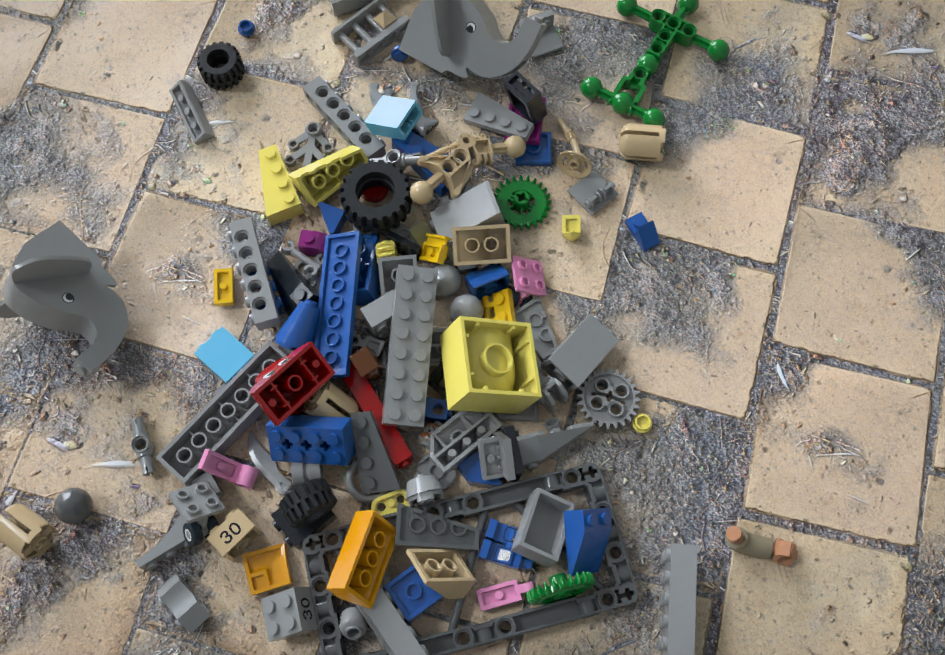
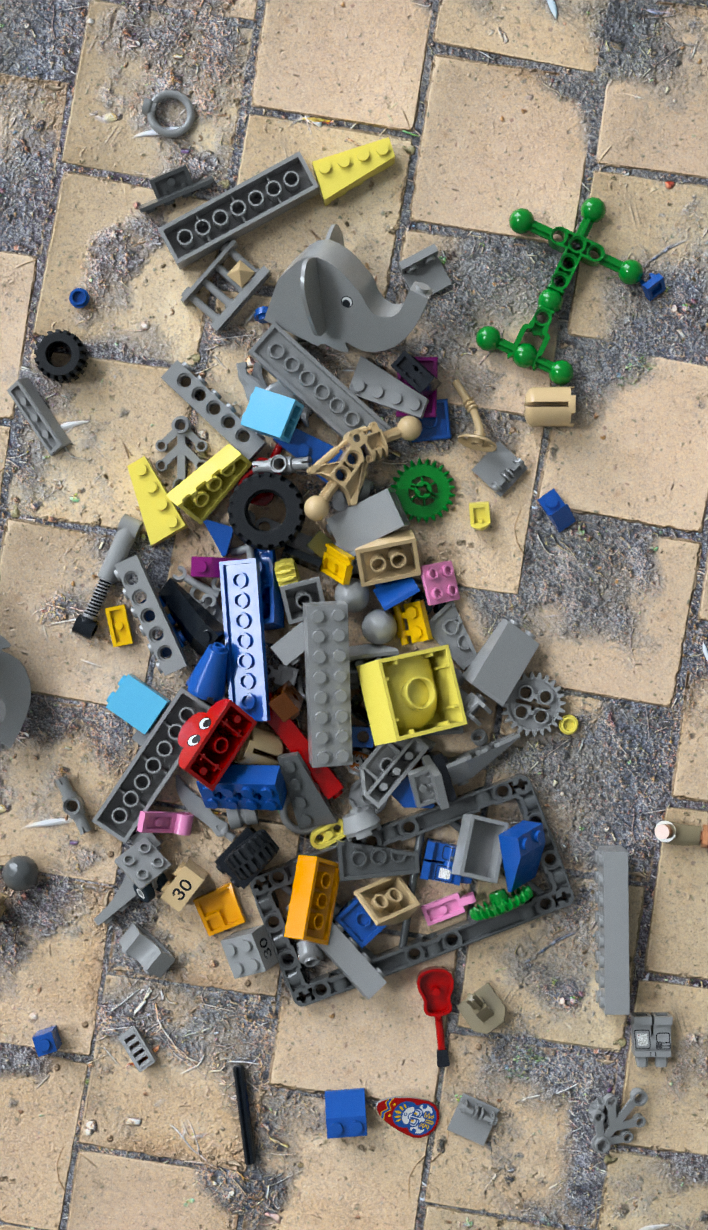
camera: 10 degrees left, 20 degrees up
none -> piece [72,514,143,640]
none -> light grey plate [248,322,391,457]
none -> blue tile [640,273,666,301]

